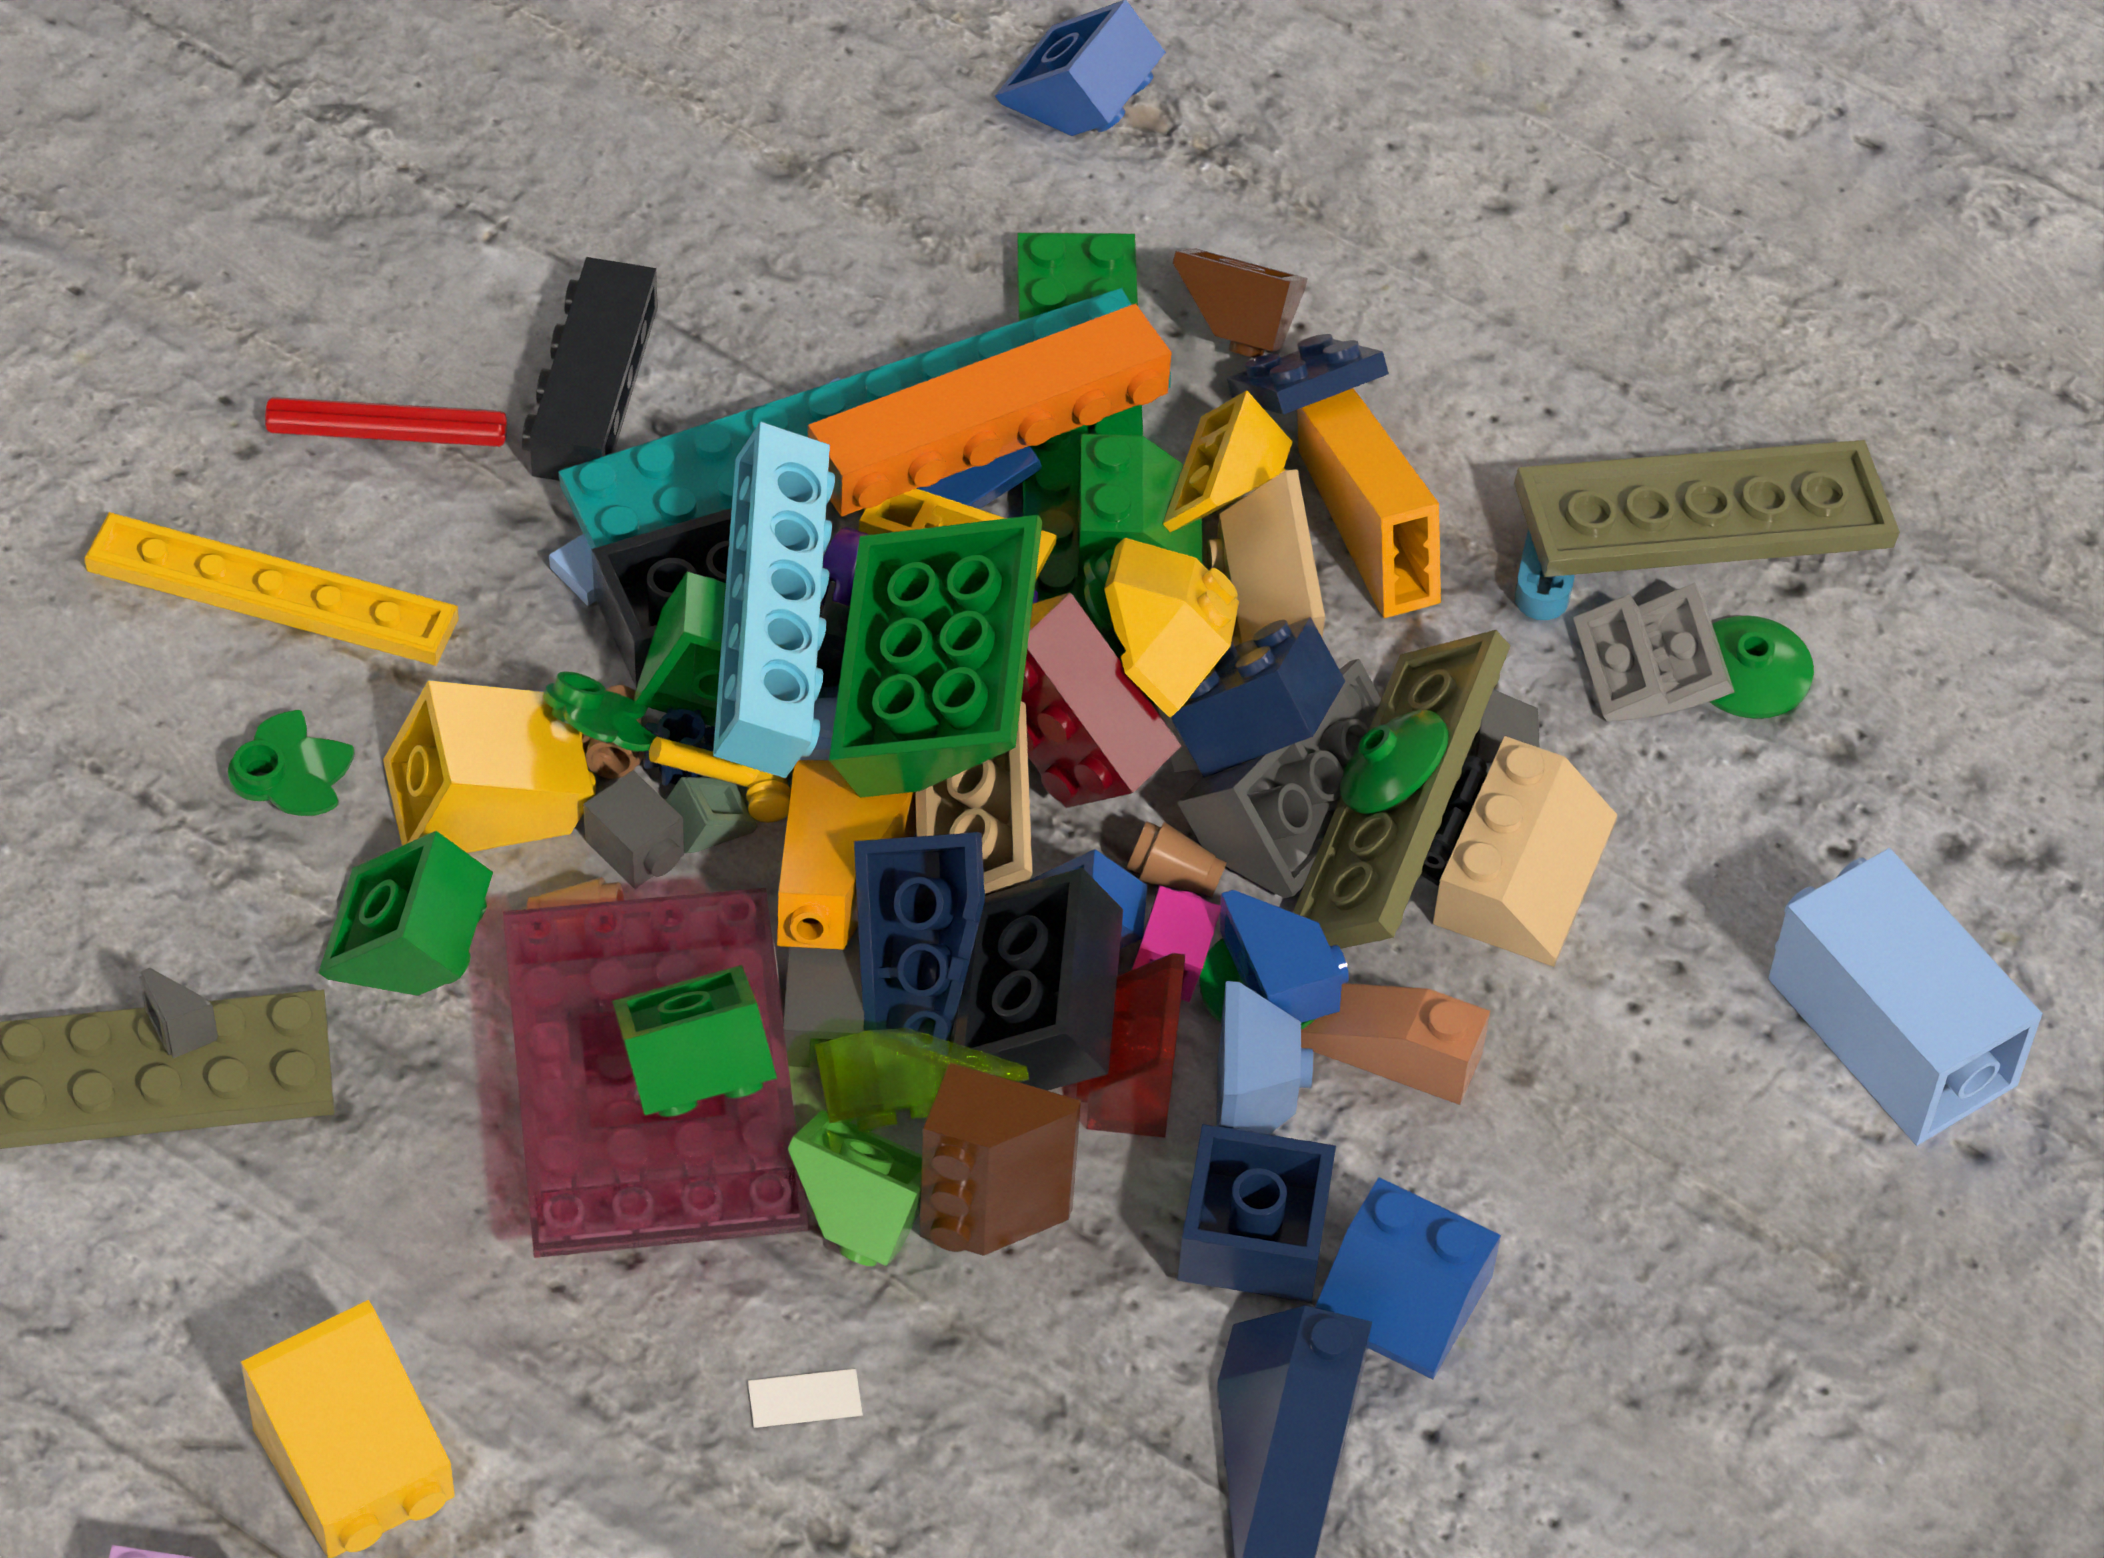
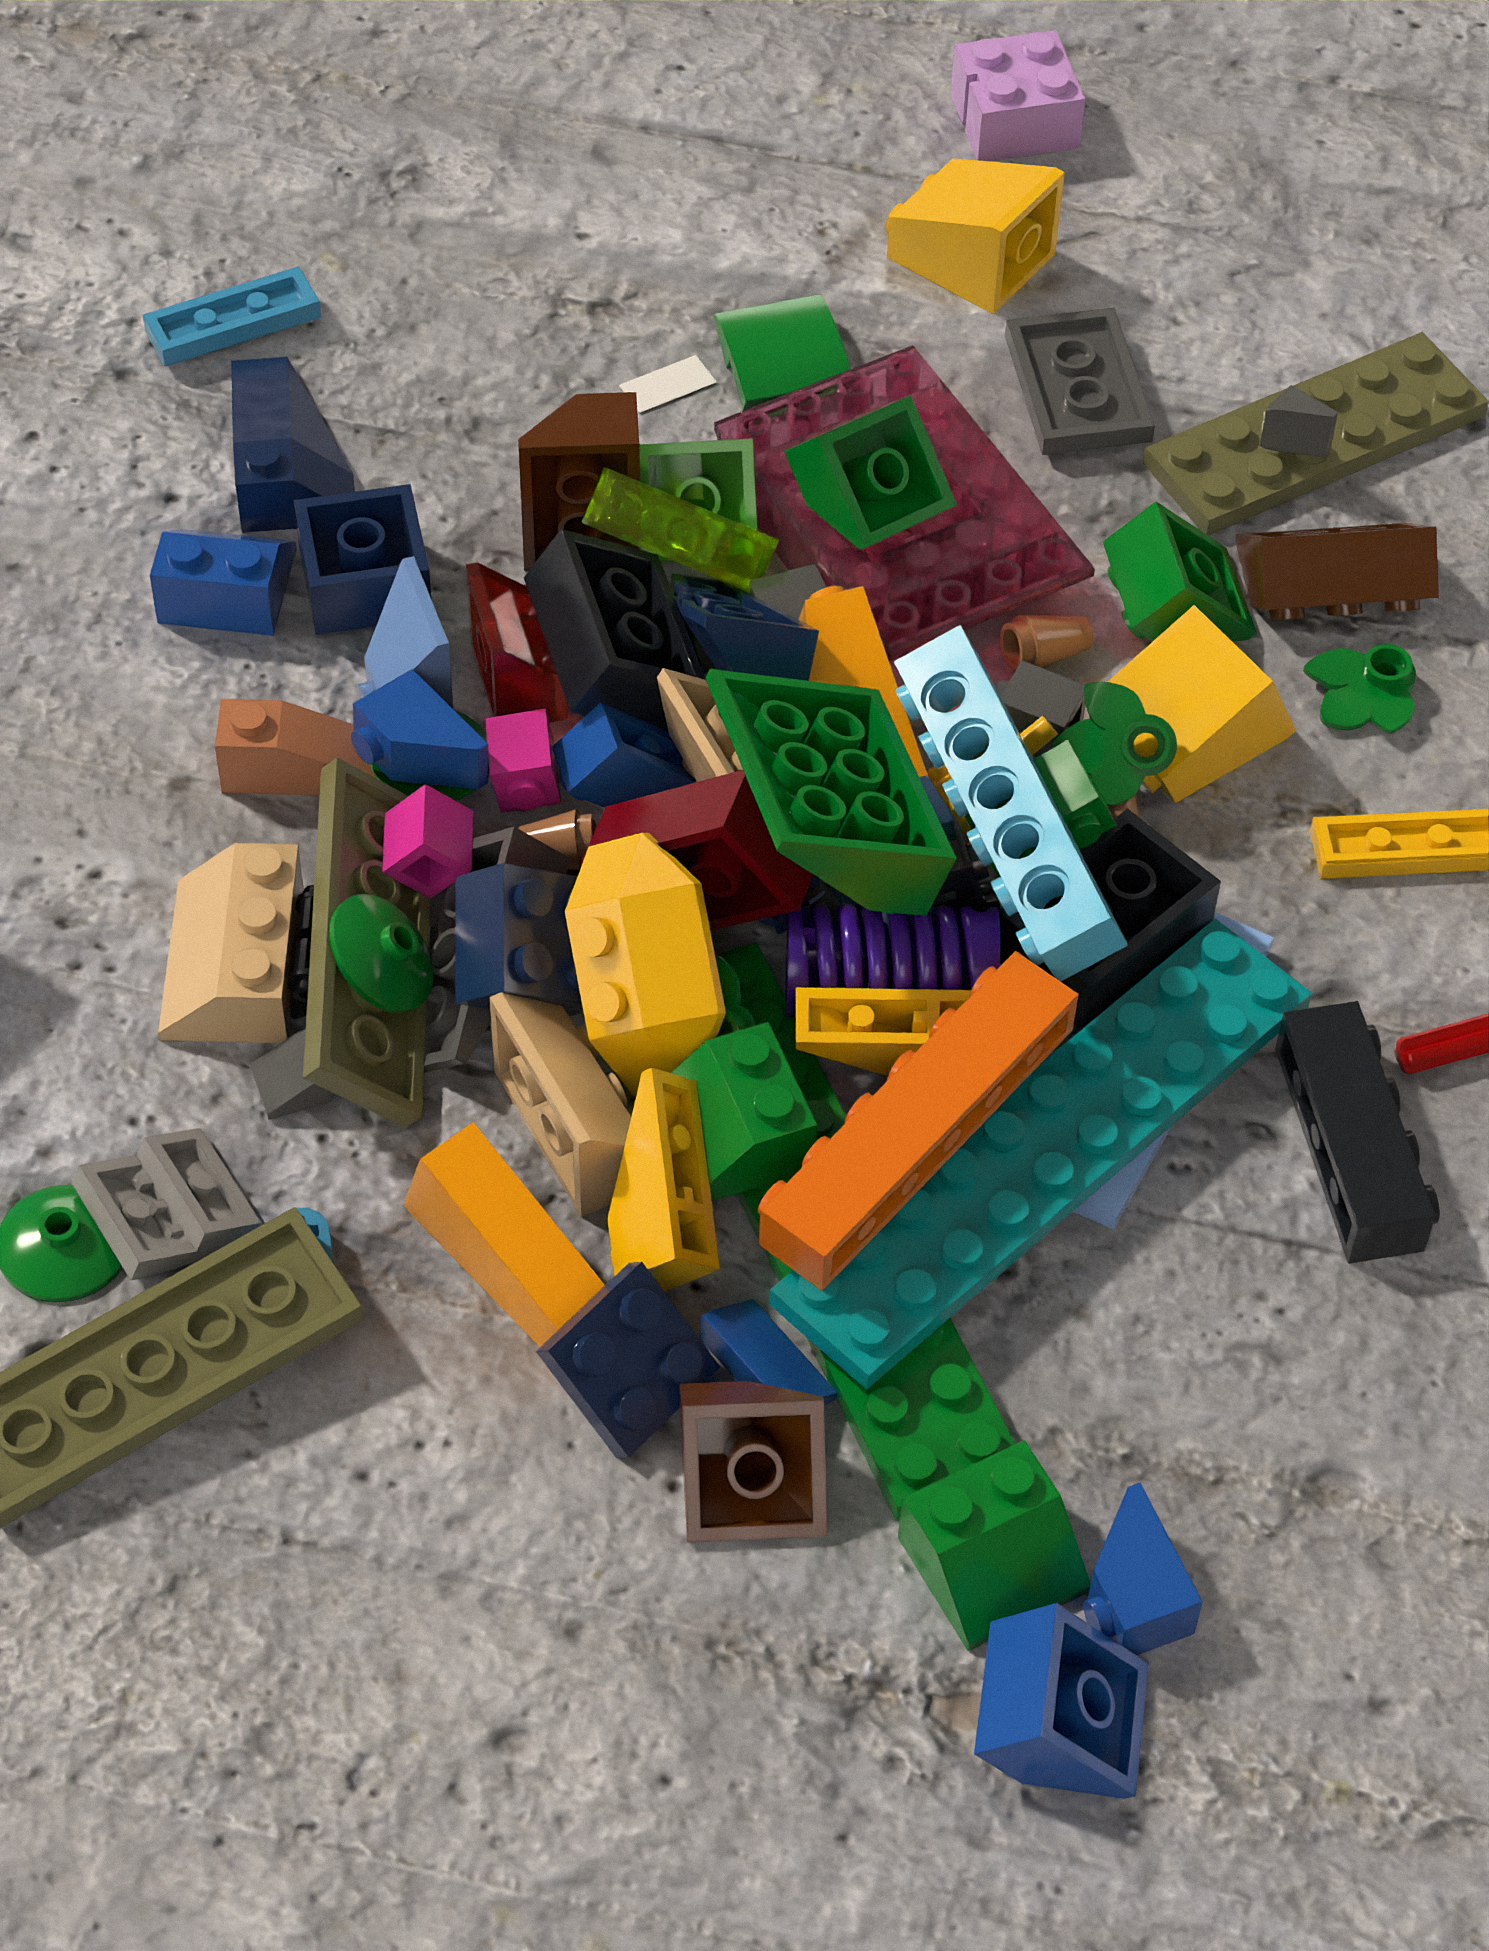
camera: 160 degrees right, 0 degrees up
none -> dark pink brick [382,784,473,898]
none -> blue slope [700,1299,837,1406]
none -> green slope [713,294,854,410]
none -> green slope [898,1440,1091,1651]
none -> dark grey plate [1005,307,1155,455]
none -> blue slope [1083,1482,1203,1655]
none -> reddish brown slope [1236,523,1439,620]

